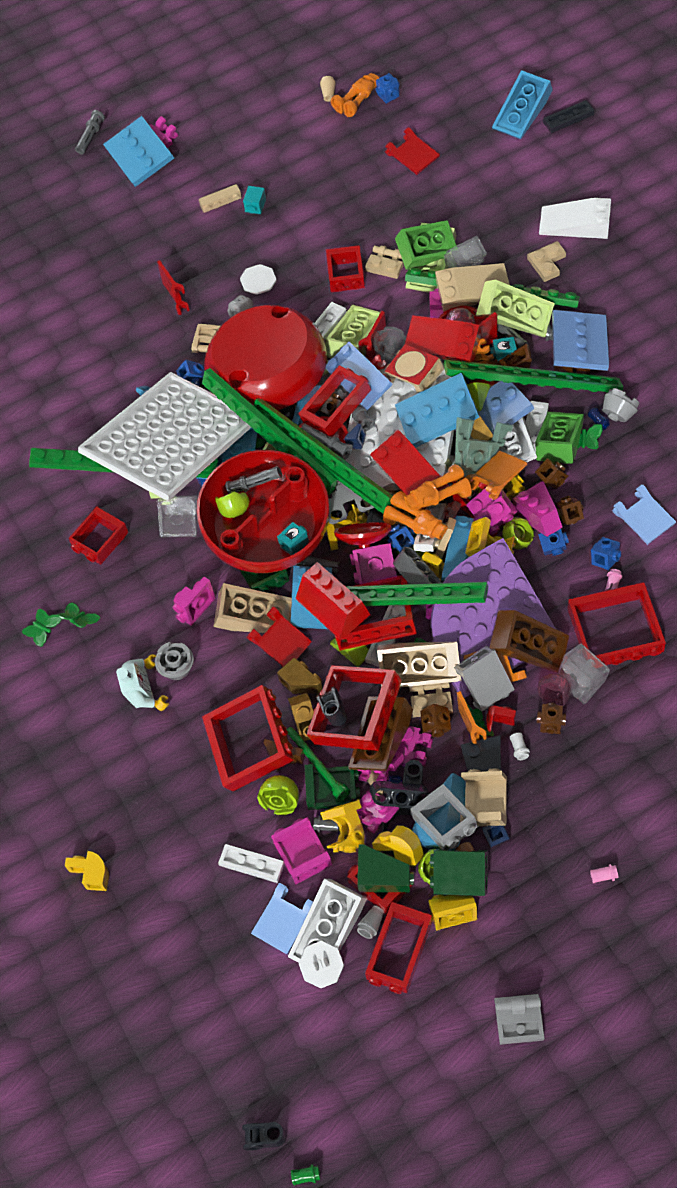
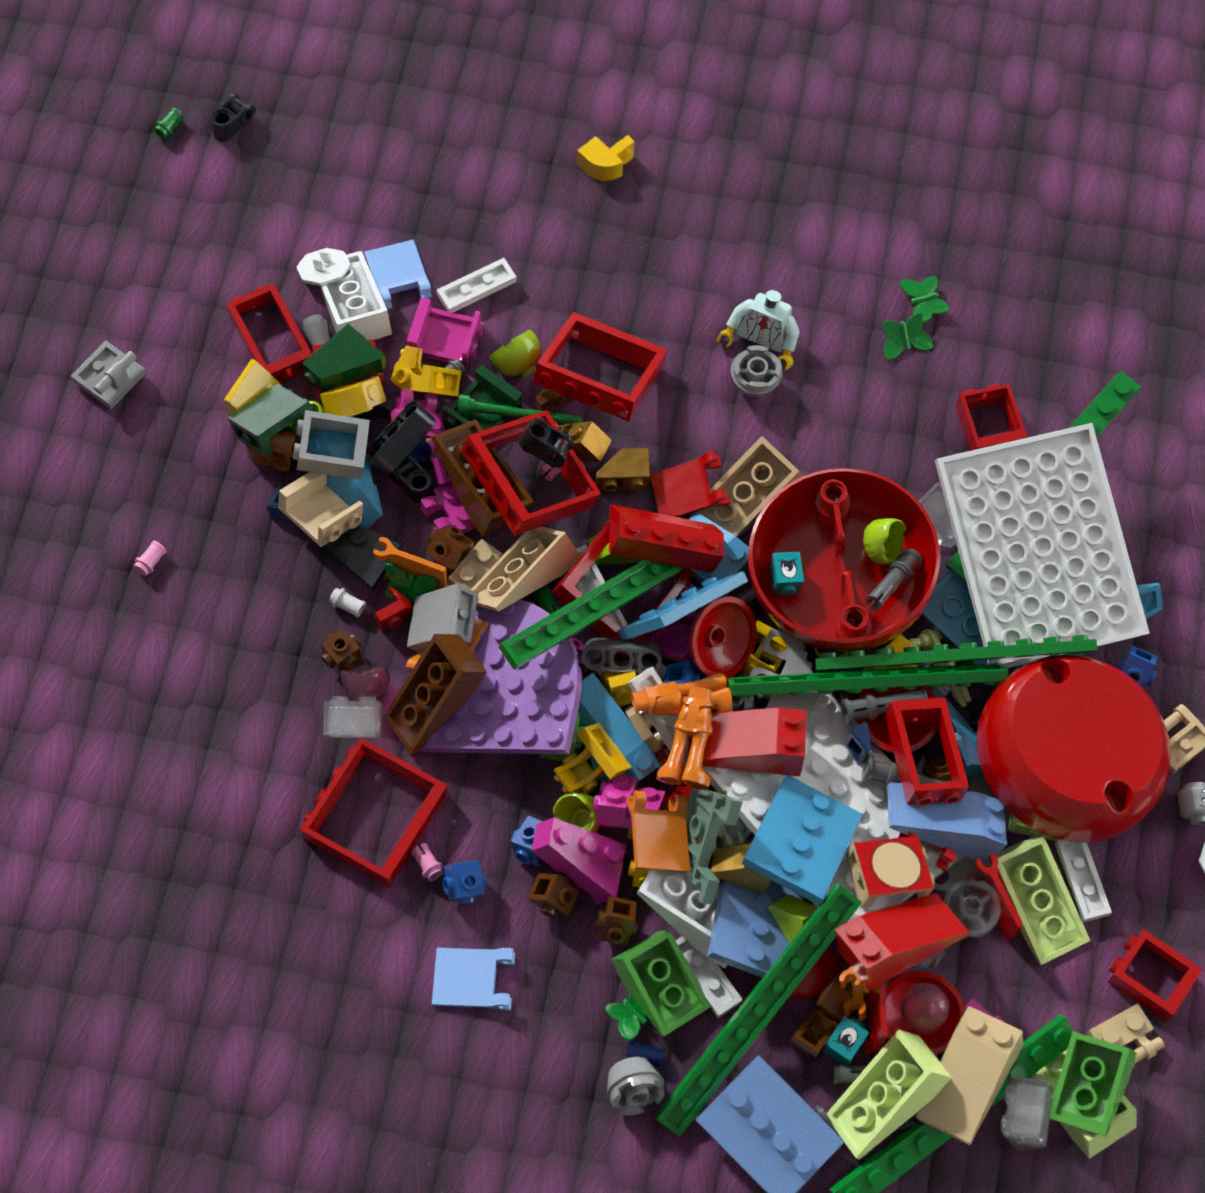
camera: 120 degrees right, 5 degrees up
dark pink plate [172,577,216,626] -> none
none -> dark azure plate [618,571,748,640]

